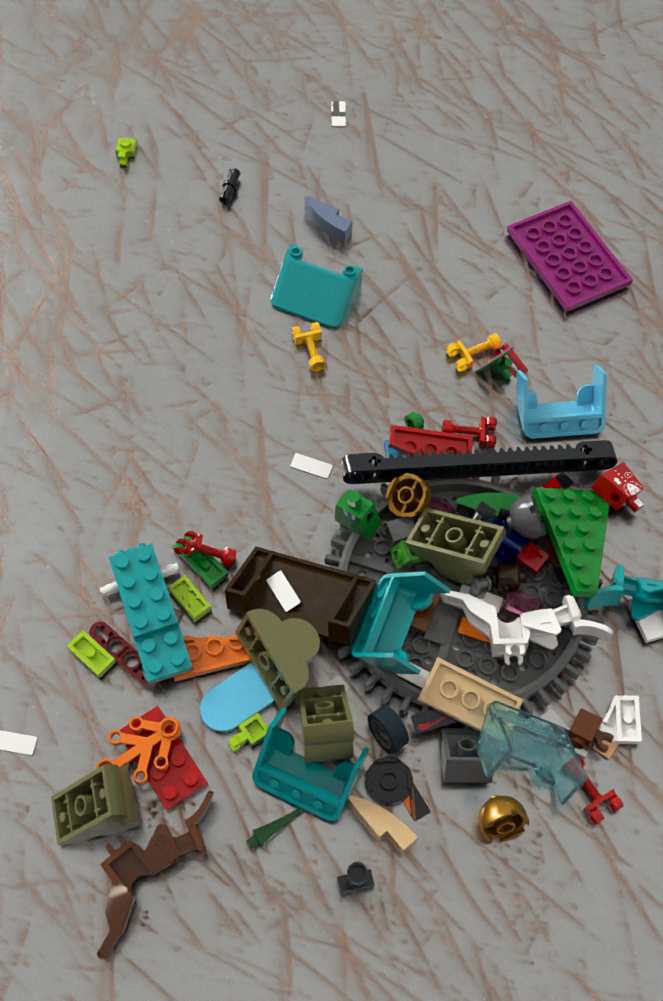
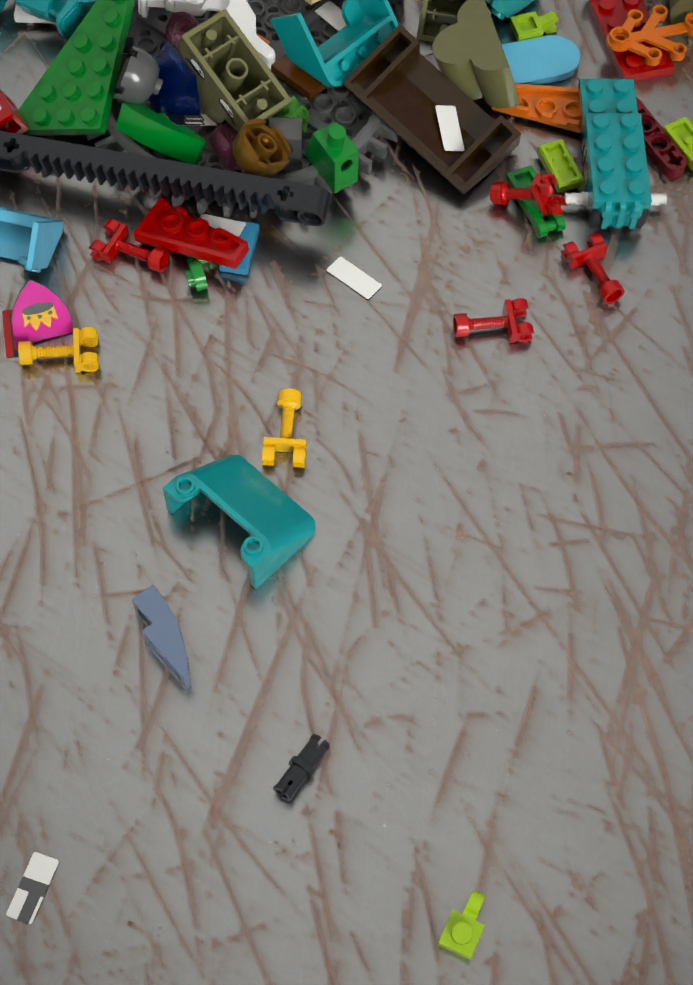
camera: 160 degrees left, 0 degrees up
none -> red bar [453,298,534,343]
none -> red bar [561,232,625,304]

